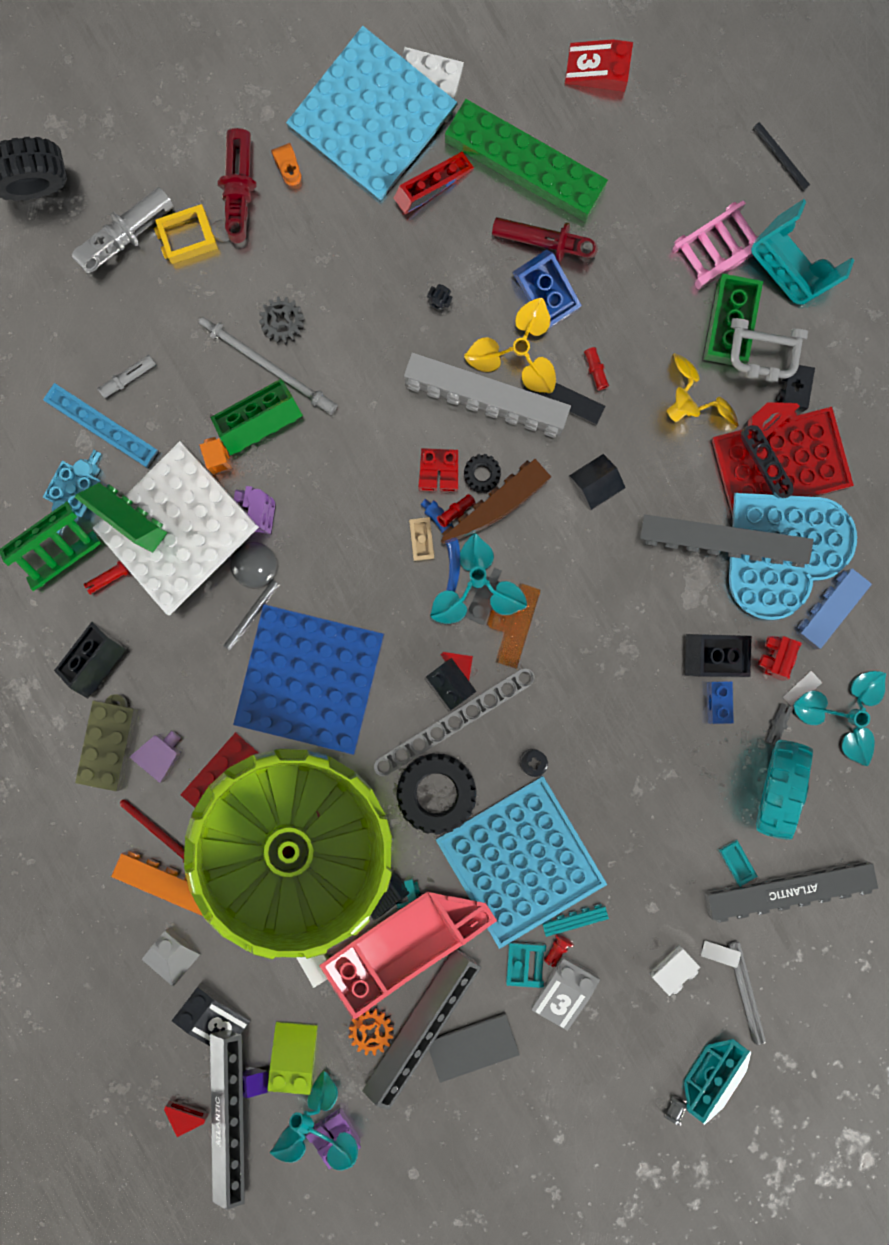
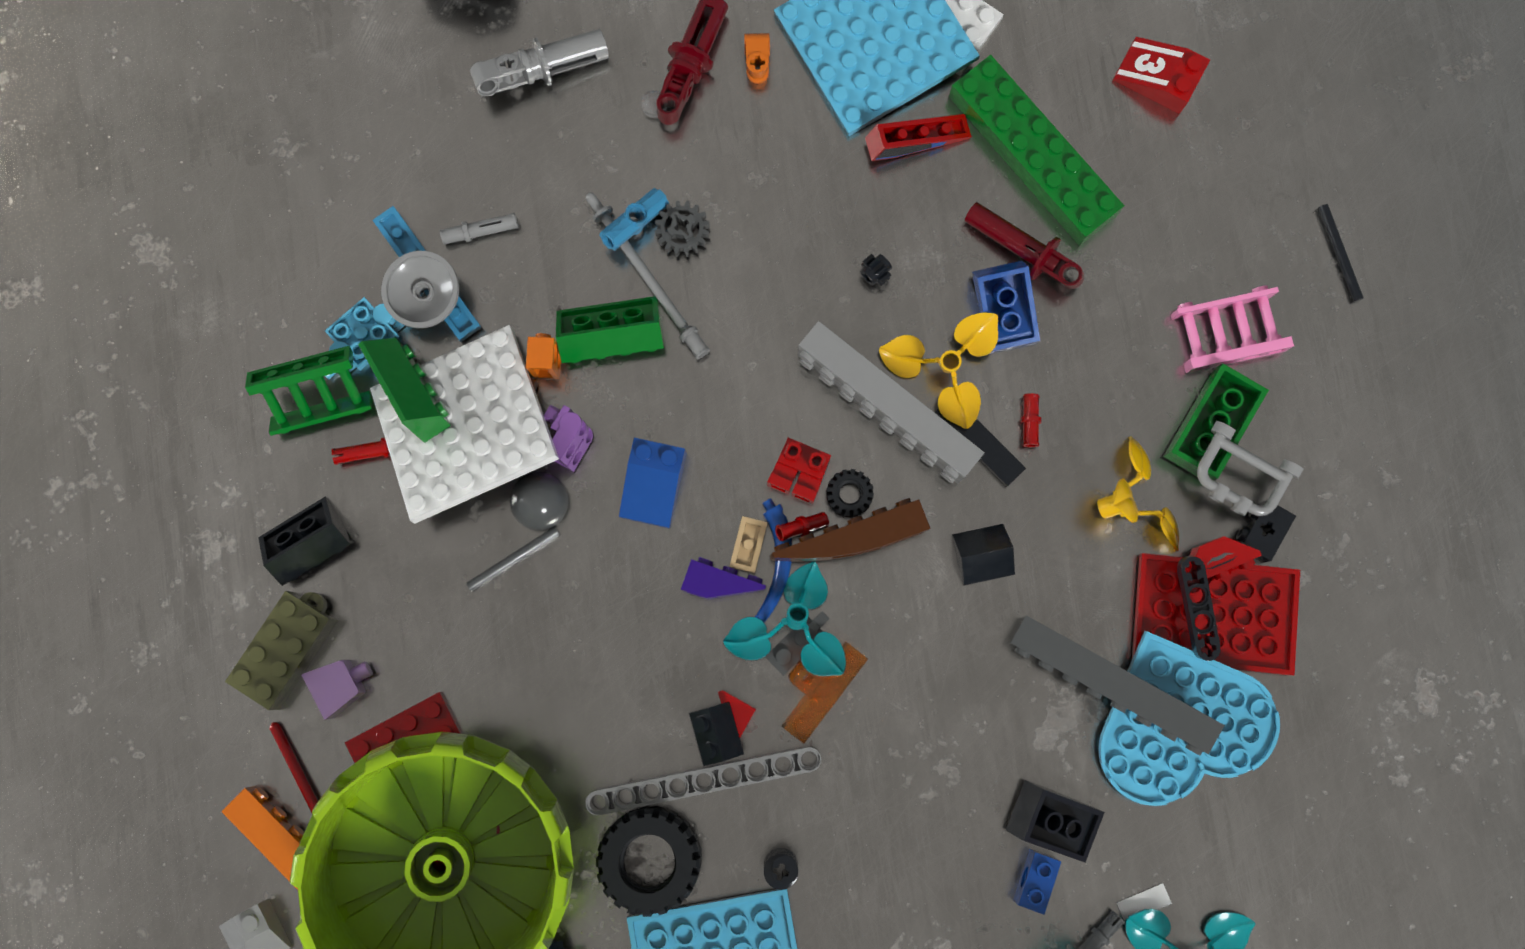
camera: 25 degrees right, 5 degrees down
yellow window [154,204,218,264] -> none
blue plate [233,604,384,755] -> none
teal windscreen [751,199,854,304] -> none
red hips [758,636,802,681] -> none
medium blue brick [796,568,872,650] -> none
none -> light grey dish [381,251,459,328]
none -> dark azure piece [599,188,669,251]
none -> blue slope [619,437,687,528]
none -> dark purple slope [681,557,766,599]

